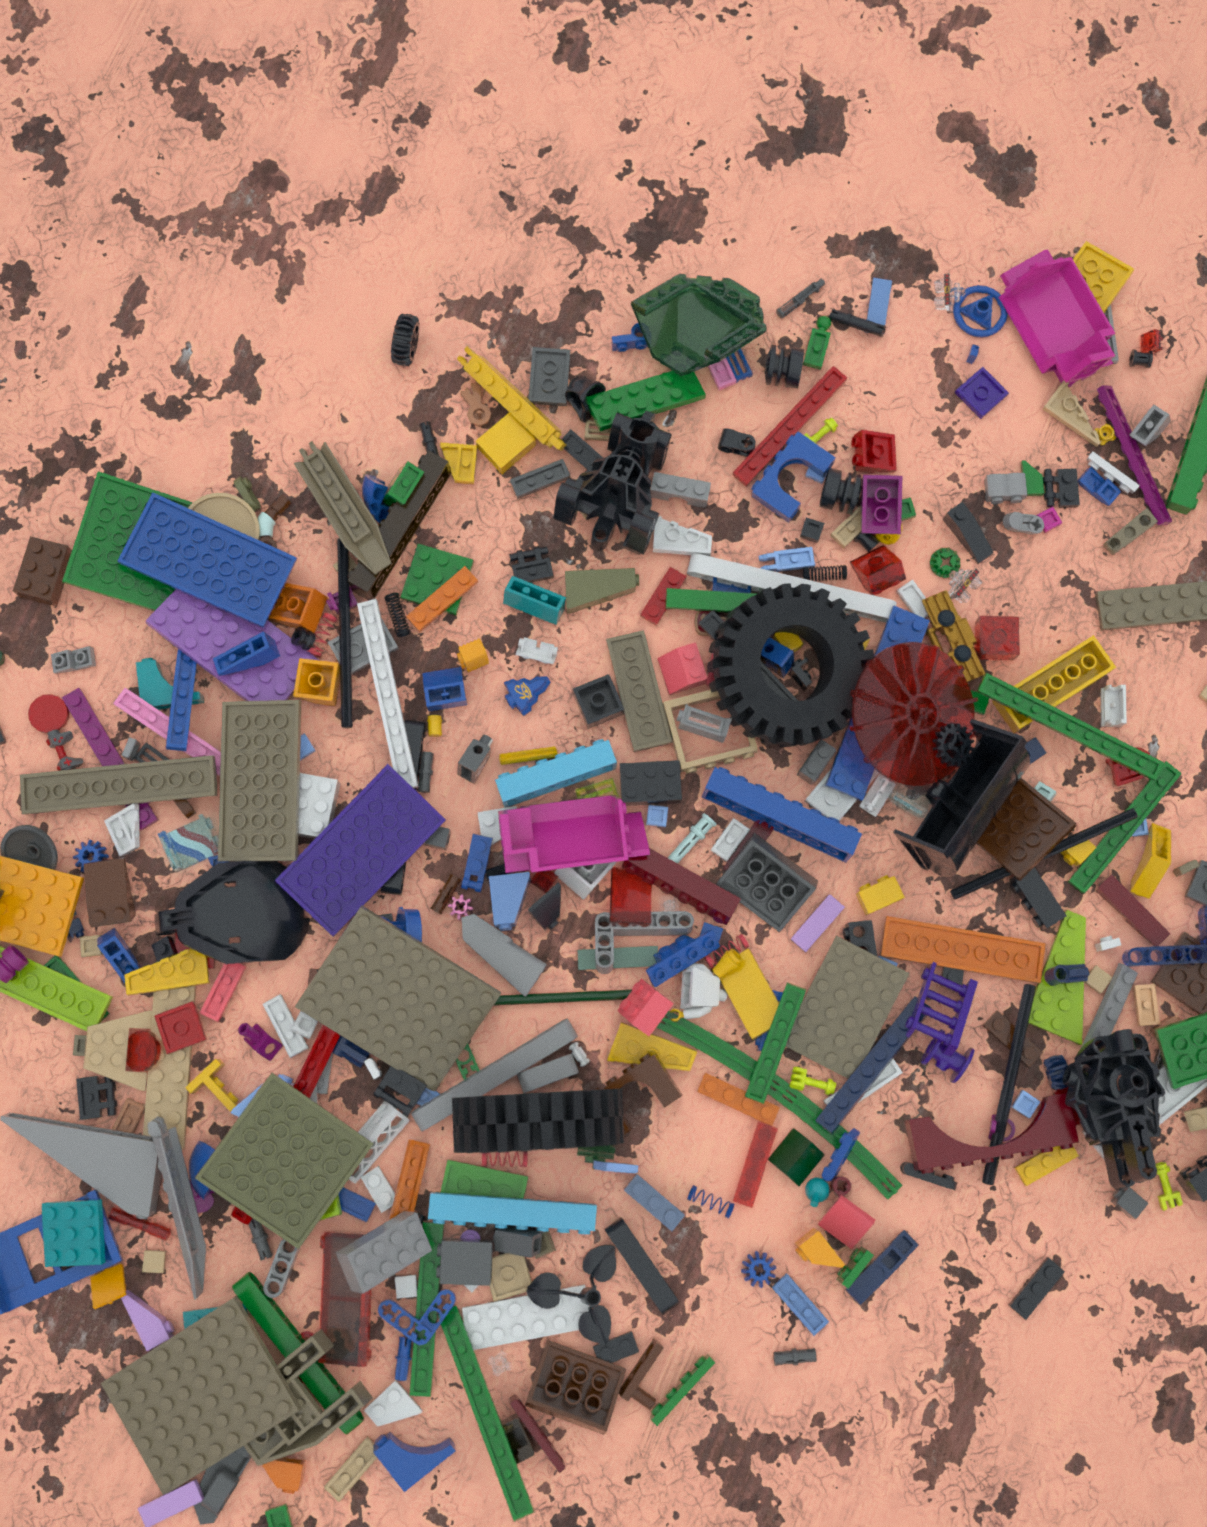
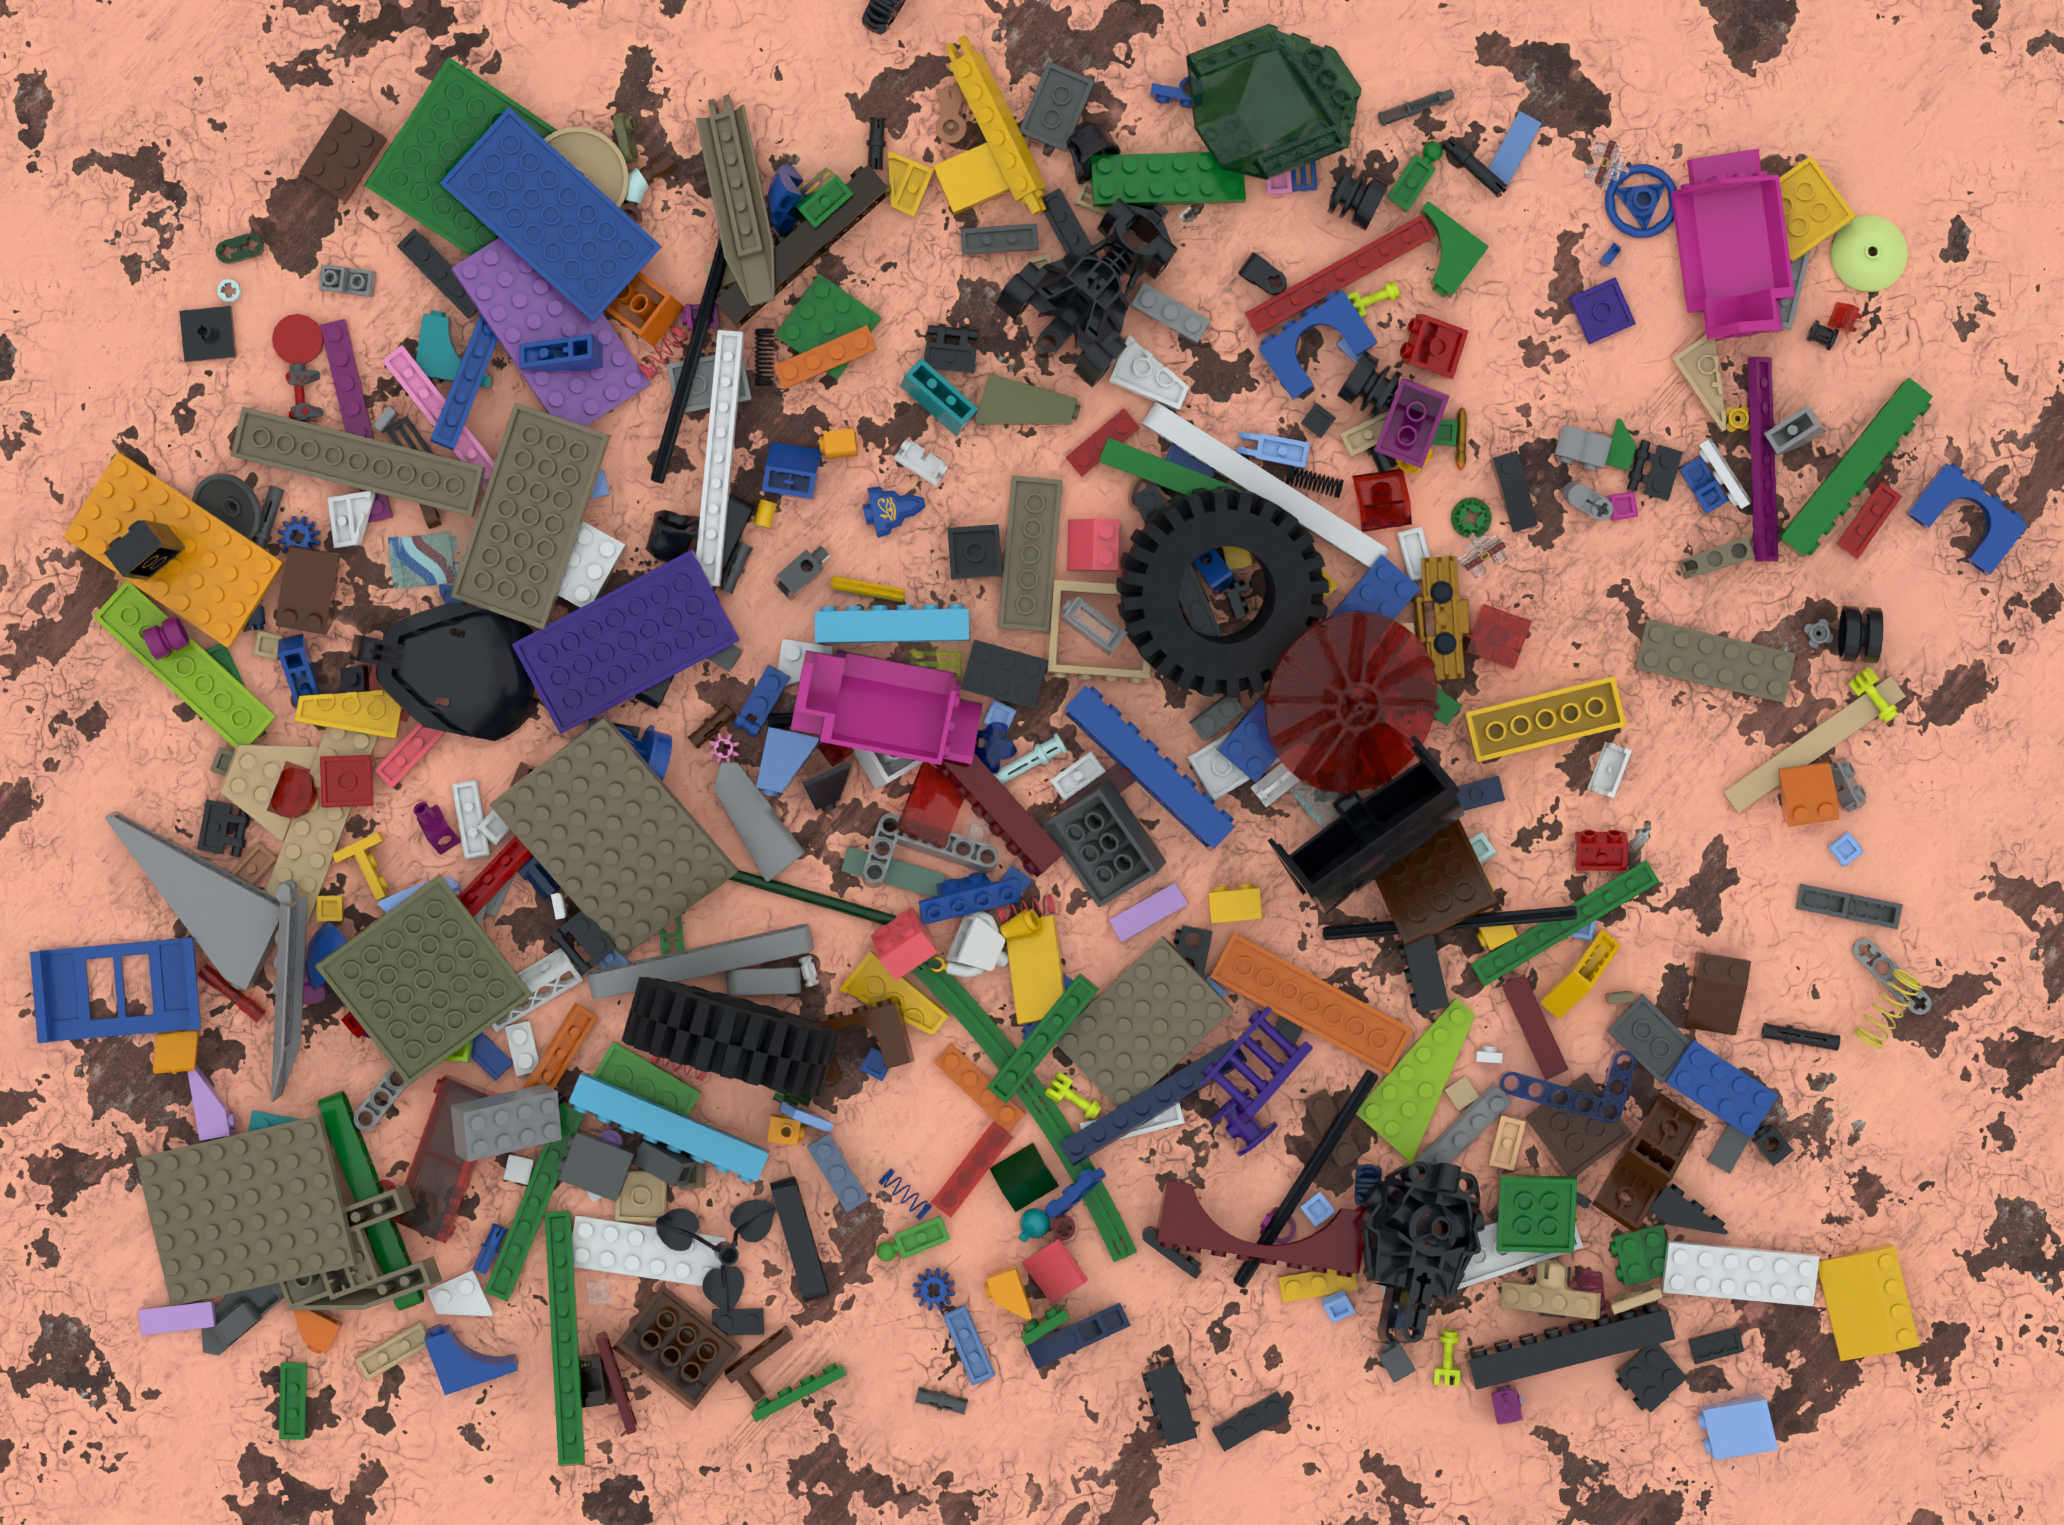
camera: 25 degrees right, 10 degrees up
teal plate [42,1199,105,1267] -> none
tan tile [142,1250,167,1273] -> none
dark grey pin [249,1218,273,1260] -> none
black wheel [291,626,316,651] -> none
light orange slope [293,658,340,706] -> none
blue beam [378,1289,456,1345] -> none
black gear [932,723,975,767] -> none
green plate [976,673,1164,781] -> none
dark blue piece [1044,964,1089,986] -> none
none -> dark grey pin [252,485,284,549]
none -> yellow plate [317,895,344,921]
none -> black plate [397,228,478,319]
none -> black piece [645,510,700,563]
none -> light orange brick [767,1113,806,1146]
none -> blue tile [860,1047,889,1081]
none -> bright green plate [876,1215,950,1262]
none -> clear blue plate [974,722,1017,773]
none -> black brick [1142,1358,1198,1446]
none -> light blue plate [1321,1289,1356,1323]
none -> green arch [1420,201,1489,298]
none -> pearl gold piece [1455,407,1467,470]
none -> yellowish green dish [1831,215,1908,292]

